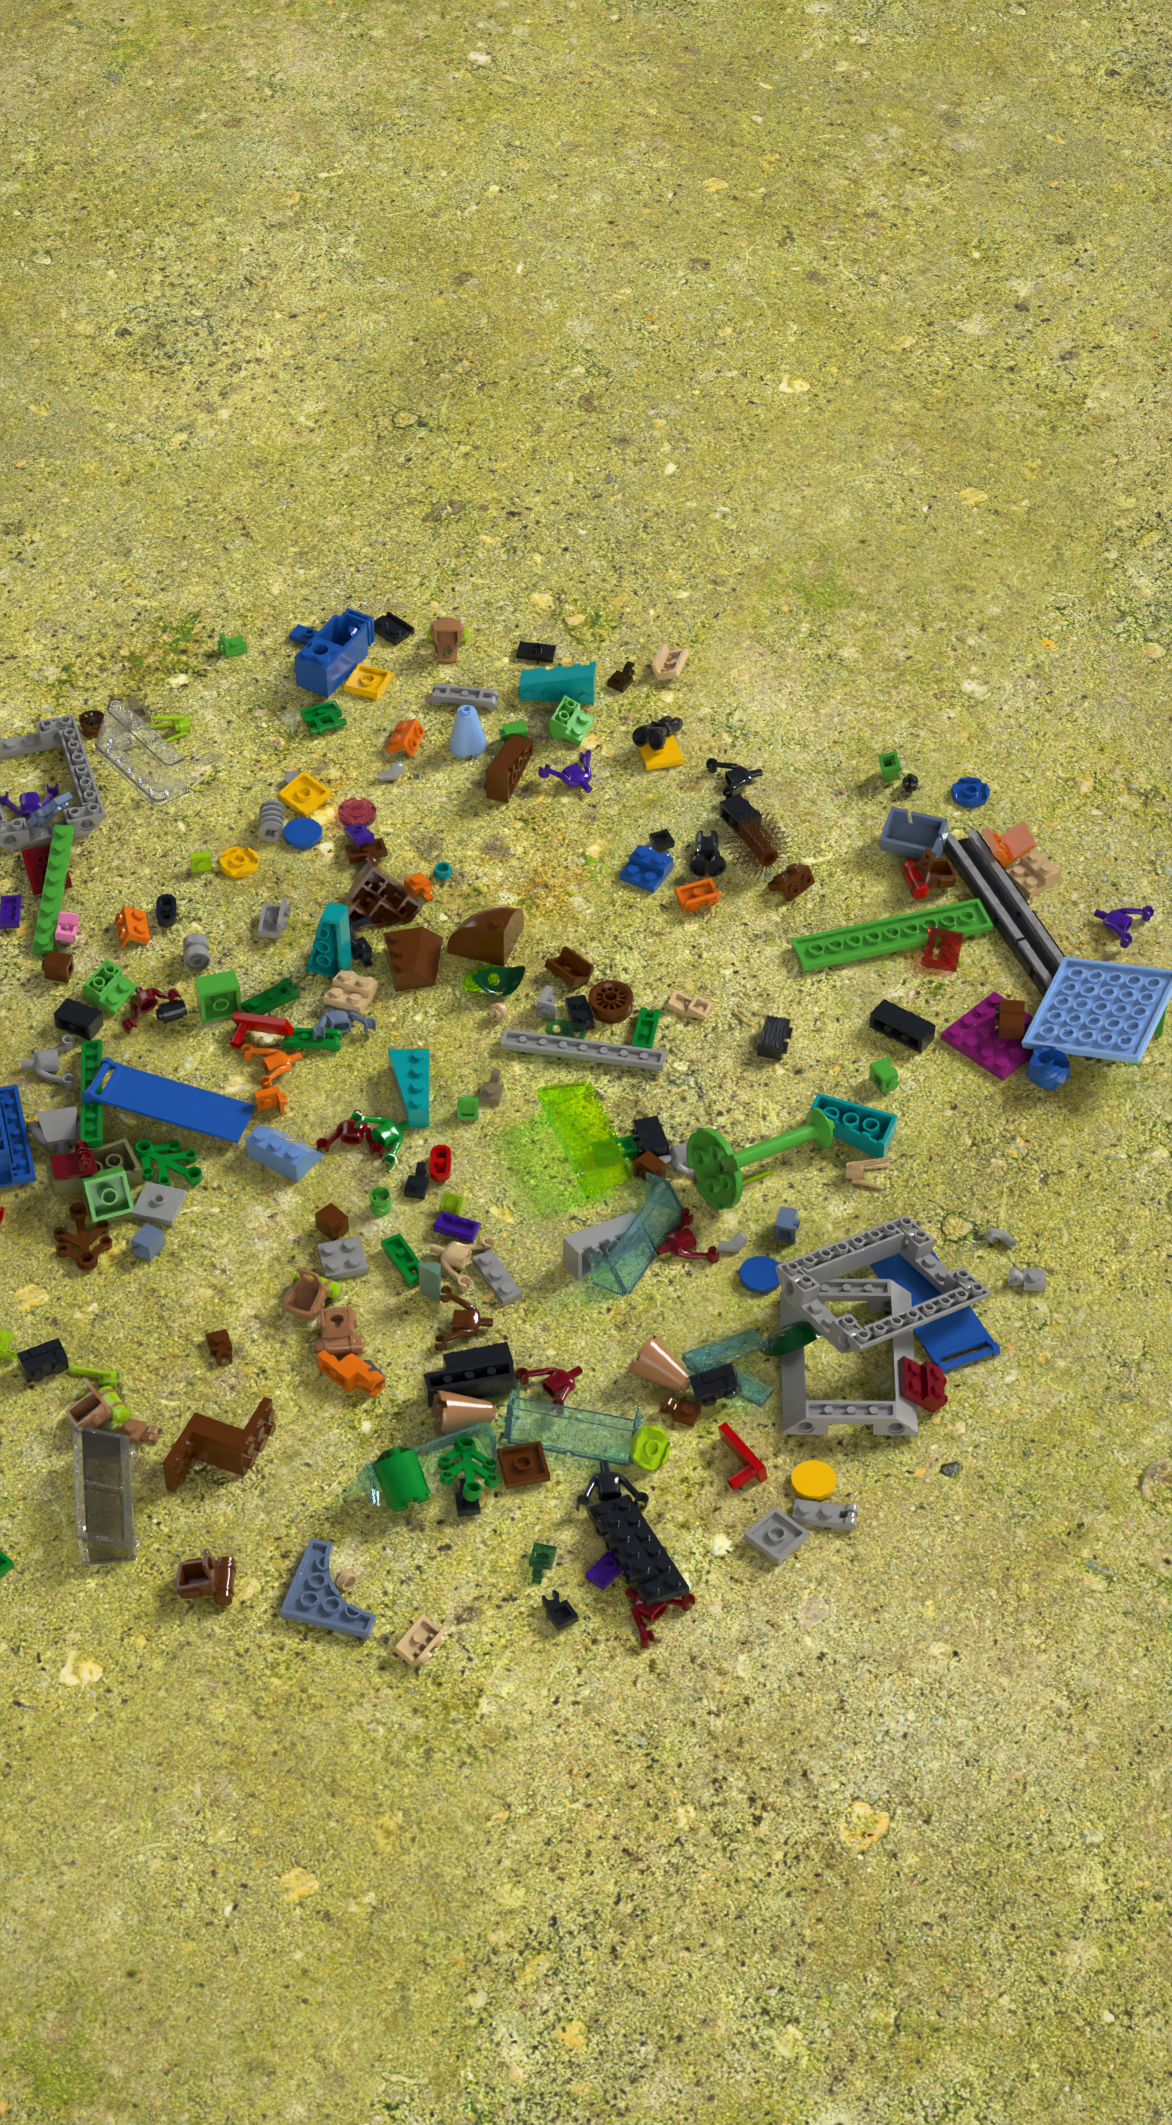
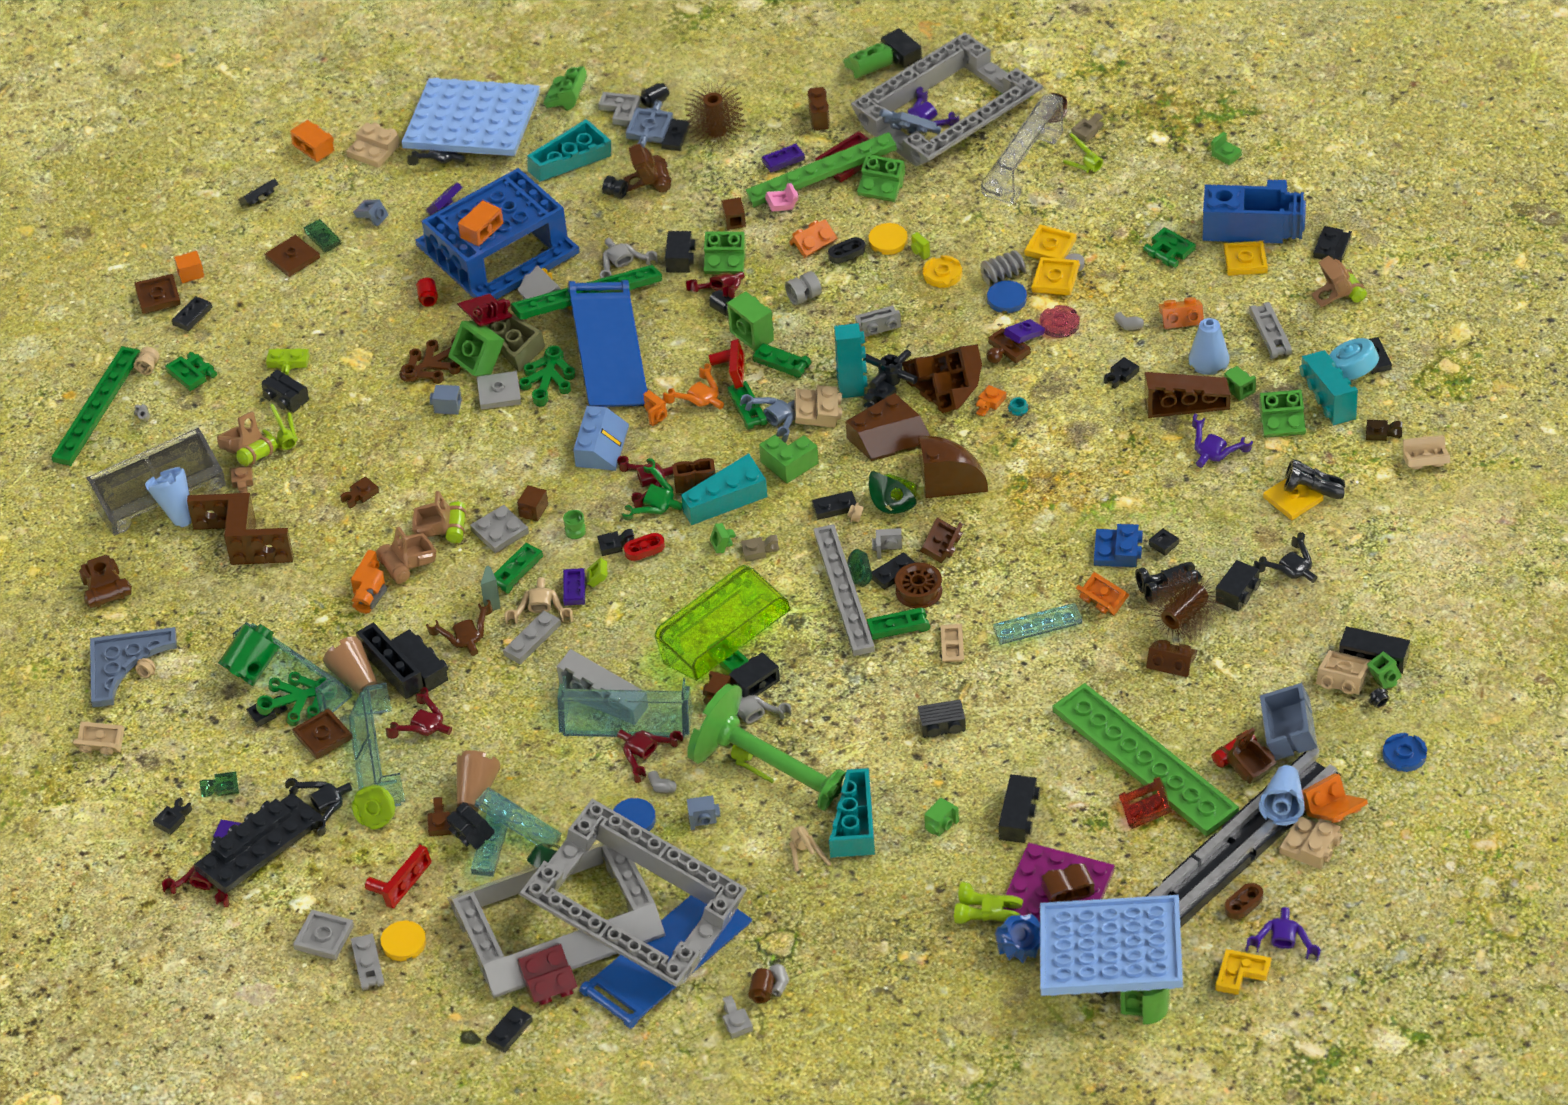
camera: 70 degrees right, 0 degrees up
none -> light blue cone [145,467,192,527]
none -> black plate [486,1006,533,1053]
none -> reddish brown brick [672,458,716,494]
none -> reddish brown brick [748,968,774,1004]
none -> bright green brick [759,435,819,484]
none -> black plate [812,491,857,520]
none -> bright green brick [857,154,905,202]
none -> yellow tile [868,223,908,255]
none -> lime piece [954,882,1023,924]
none -> clear light blue plate [993,603,1082,645]
none -> yellow plate [1024,224,1077,259]
none -> black plate [1104,357,1139,389]
none -> yellow plate [1216,949,1272,995]
none -> reddish brown plate [1225,883,1263,920]
none -> light blue cone [1259,765,1305,825]
none -> tan plate [1316,650,1371,694]
none -> medium azure wheel [1329,338,1379,380]
none -> black brick [1339,626,1410,674]

